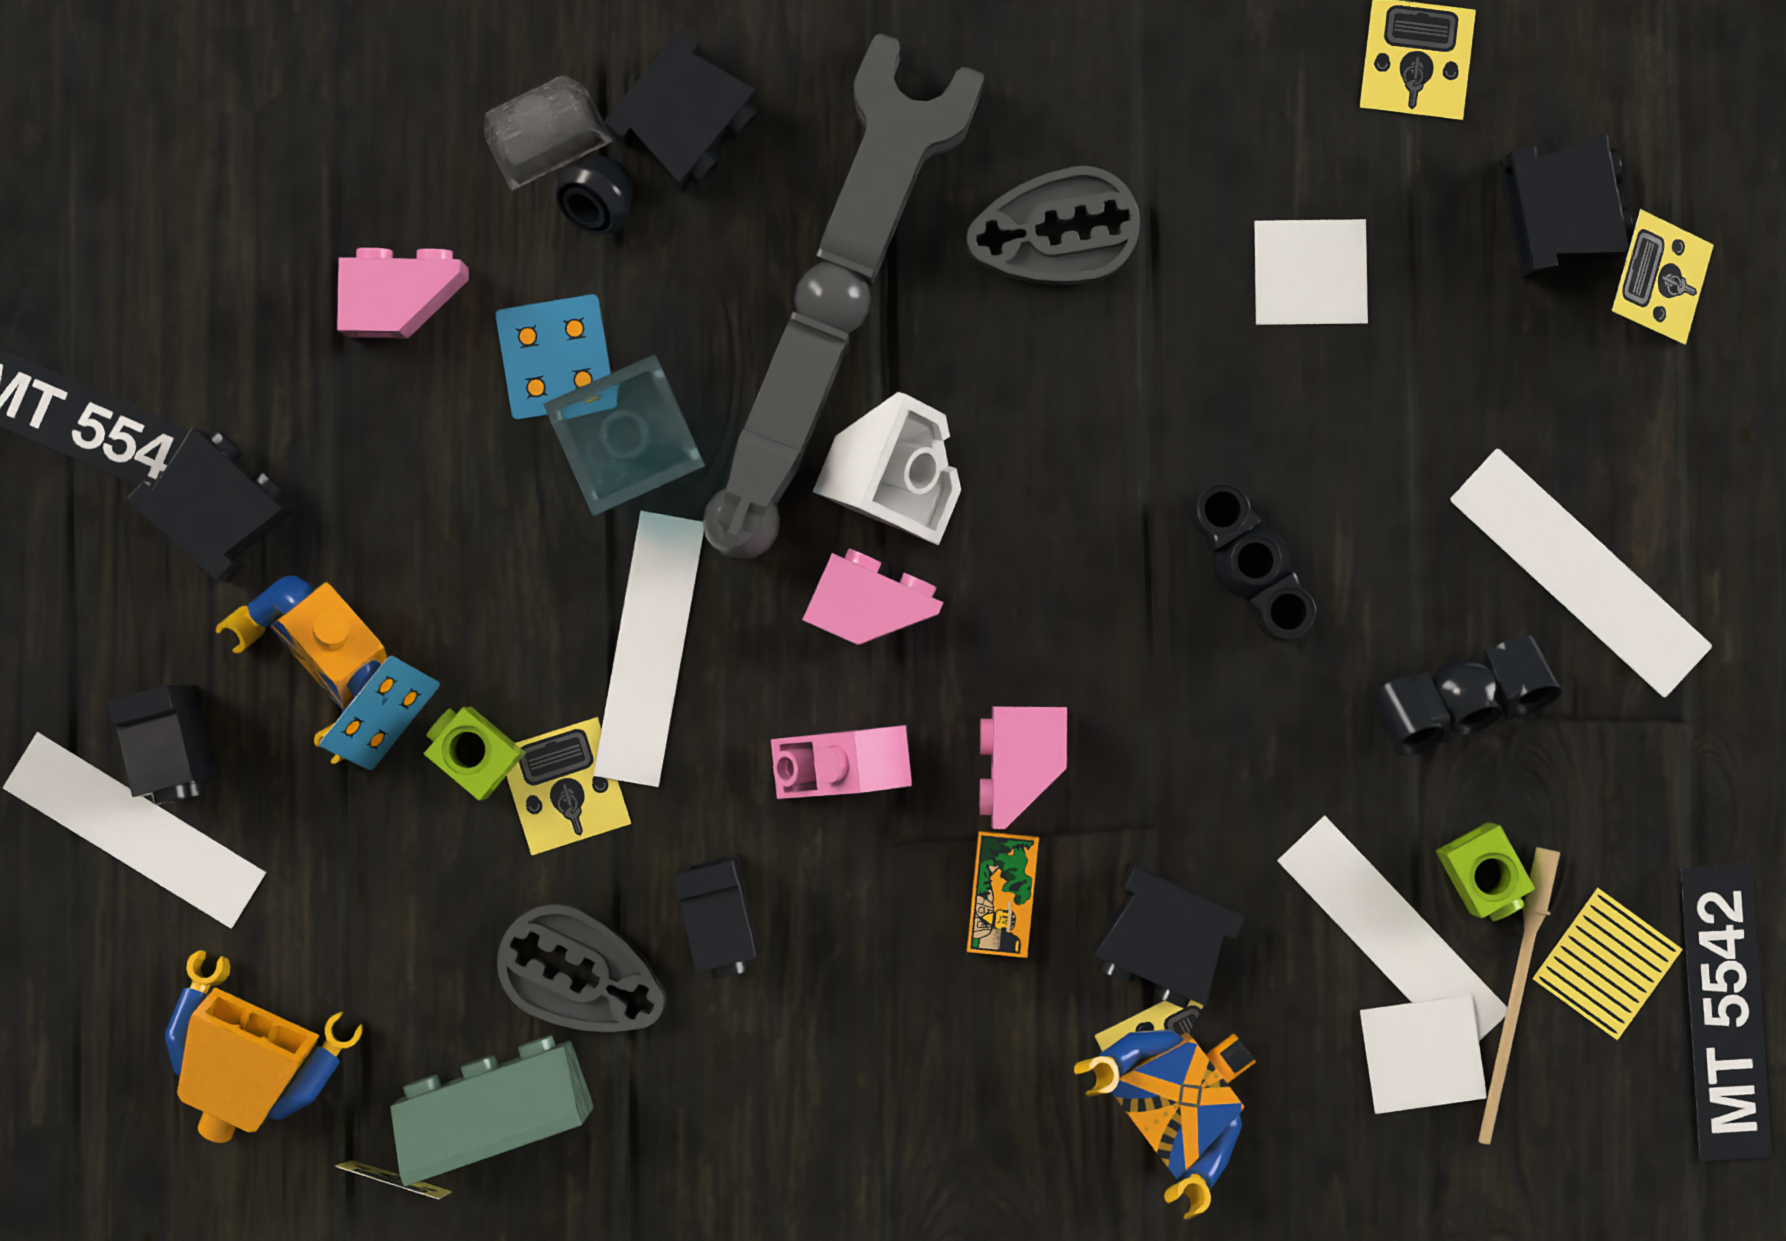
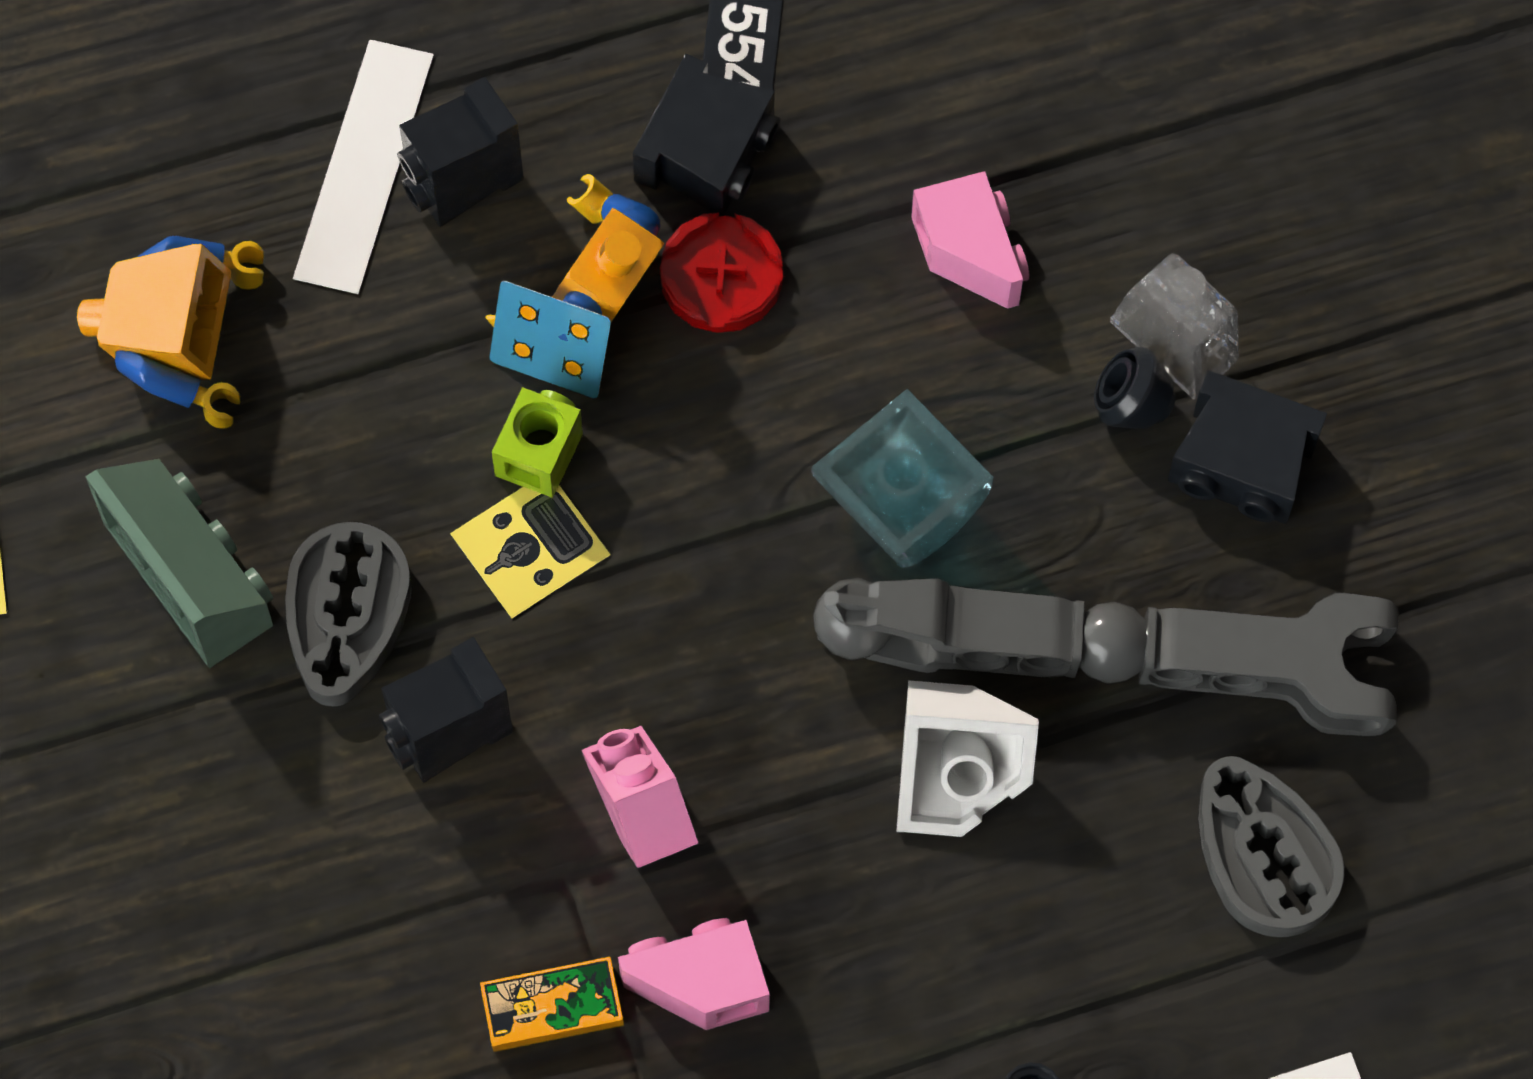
camera: 75 degrees right, 20 degrees down
sticker [335,1160,452,1199] -> none
dark azure sticker [496,294,615,419] -> none
white sticker [593,511,704,787] -> none
bright pink slope [802,548,943,645] -> none
none -> red tile [660,213,783,333]

